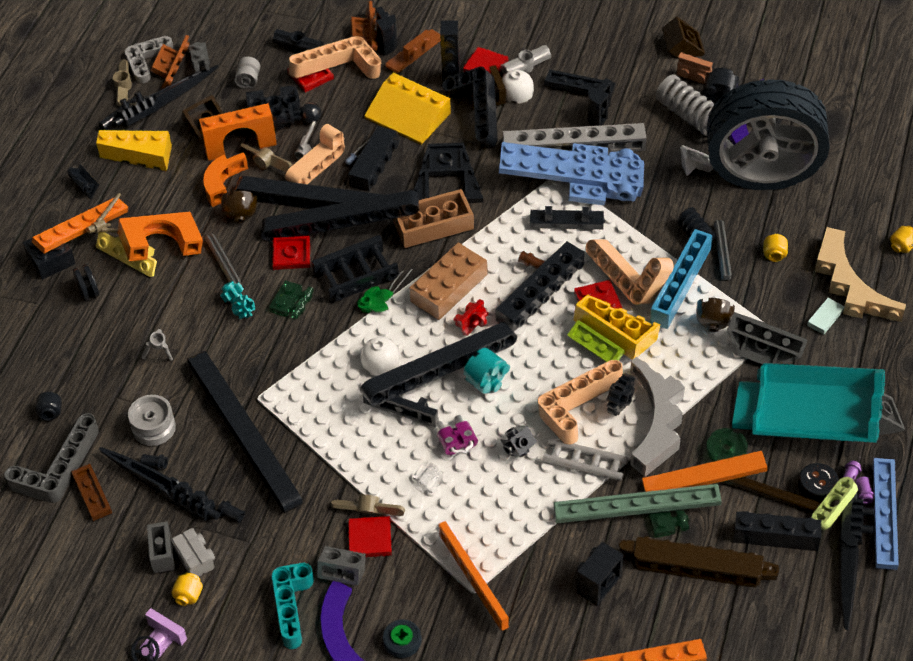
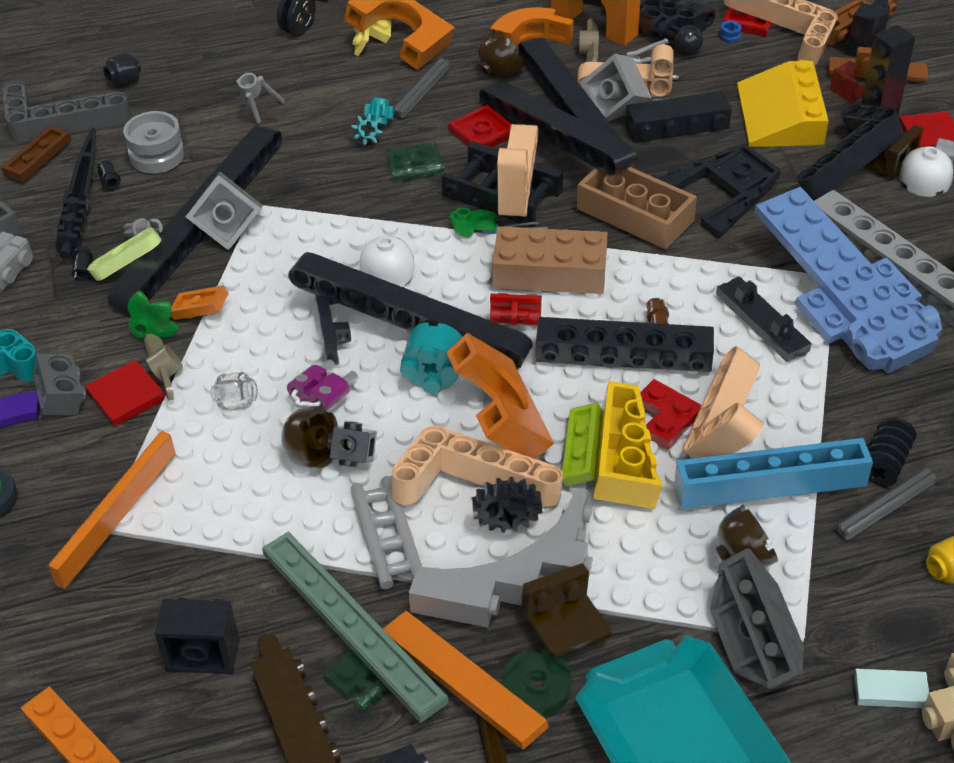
camera: 55 degrees right, 5 degrees down
none -> yellowish green beam [87,227,161,281]
none -> light grey axle [123,218,163,238]
none -> green plate [127,291,179,339]
none -> orange plate [171,286,229,320]
none -> light grey slope [186,172,262,250]
none -> dark brown cylinder [281,406,338,469]
none -> orange arch [446,333,554,459]
none -> light nougat beam [498,124,538,217]
none -> dark brown bracket [521,563,612,658]
none -> light grey slope [580,54,652,122]
none -> blue bush [719,21,742,42]
none -> clear red panel [830,61,864,103]

